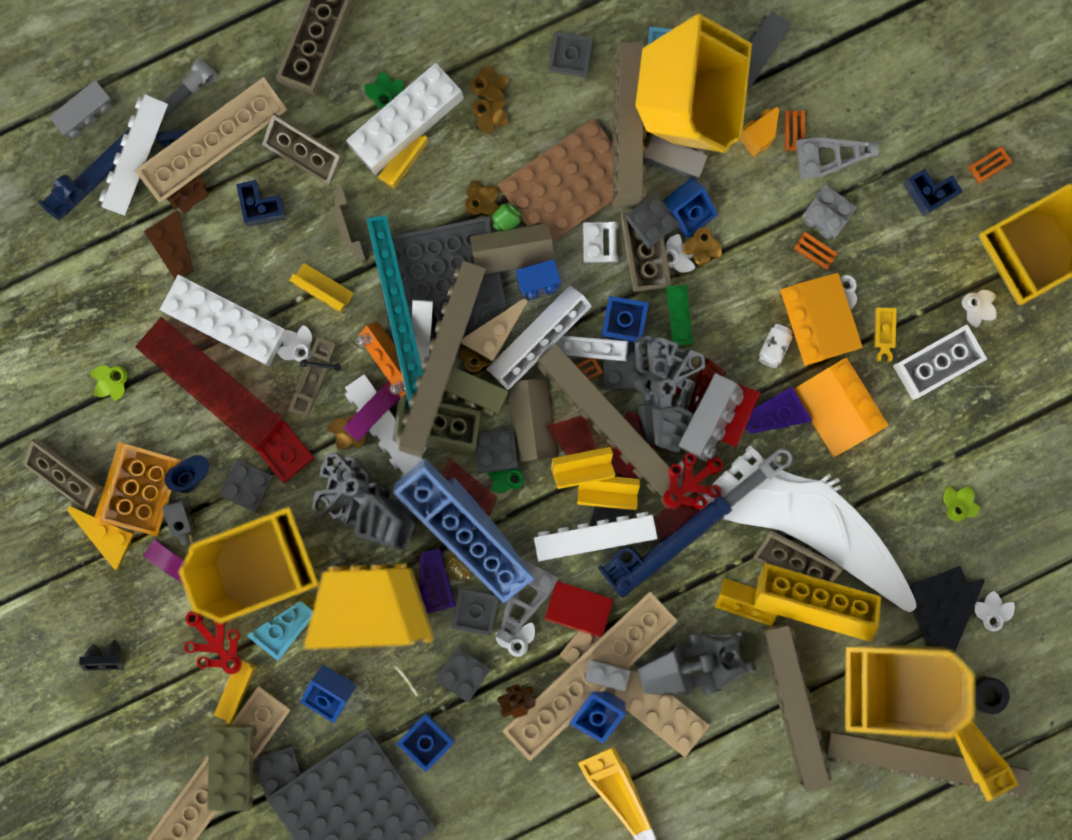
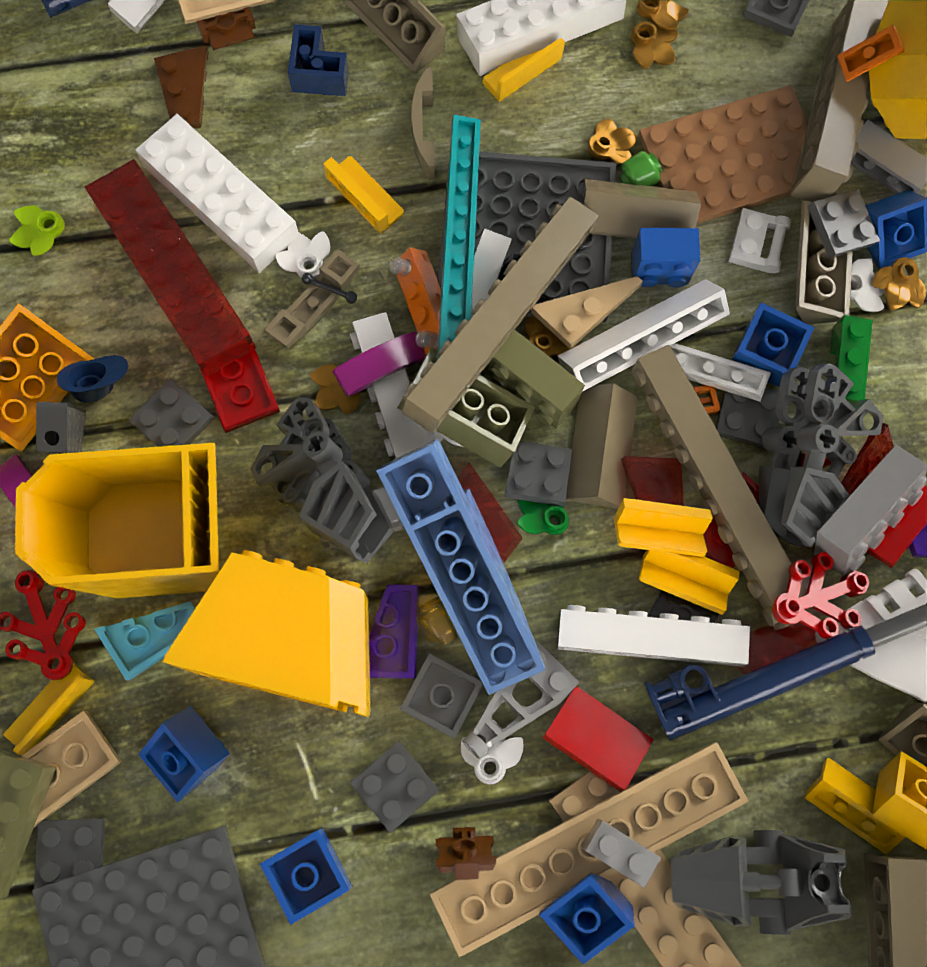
camera: 15 degrees right, 10 degrees down
none -> orange slope [837,25,904,82]

